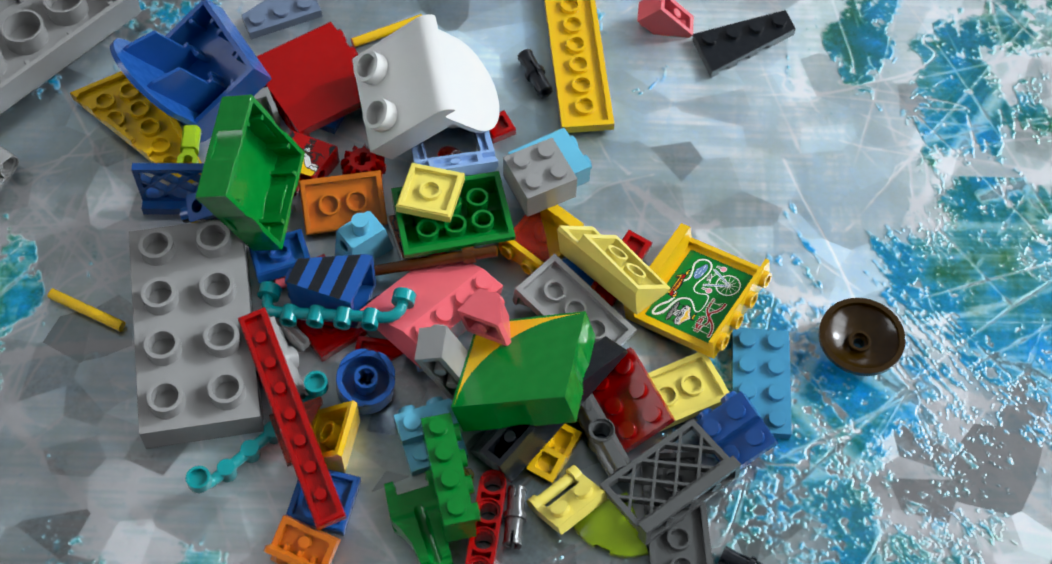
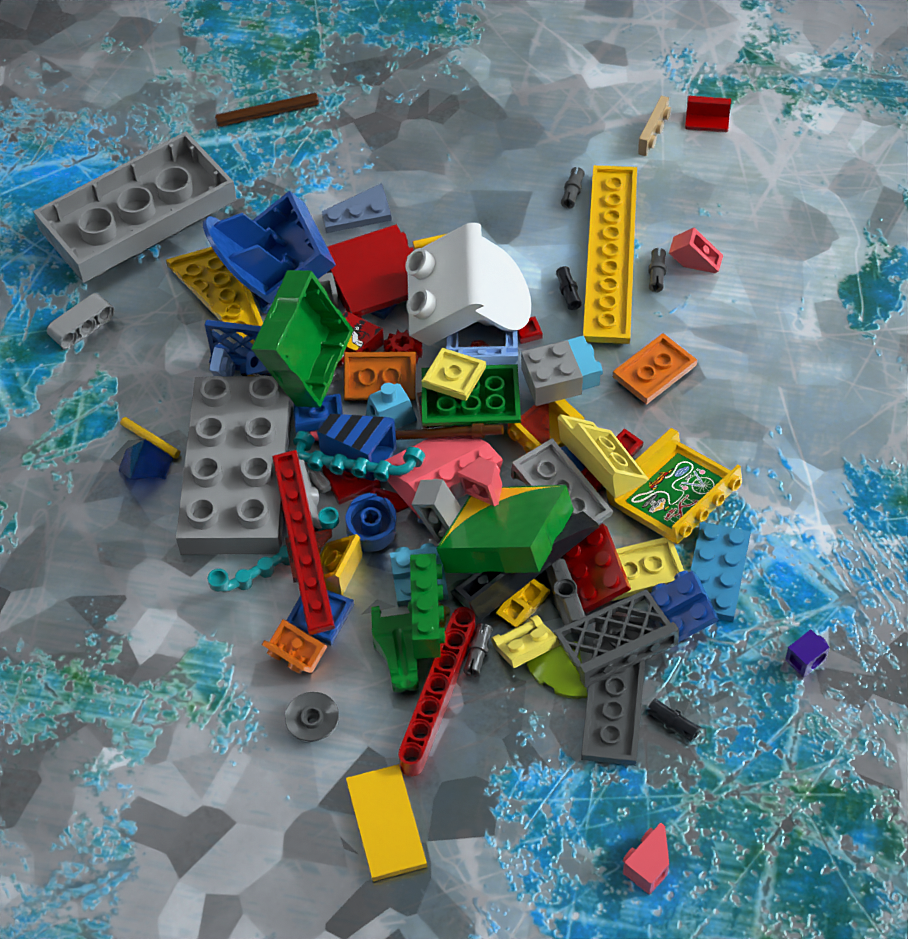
camera: 15 degrees right, 5 degrees down
lime bar [177,125,201,163] -> none
black wing [692,10,796,78] -> none
dark brown dish [818,298,906,376] -> none
none -> clear blue slope [119,439,173,479]
none -> light blue plate [209,347,235,377]
none -> orange plate [612,333,697,405]
none -> dark grey pin [648,248,667,292]
none -> dark purple brick [785,629,830,678]

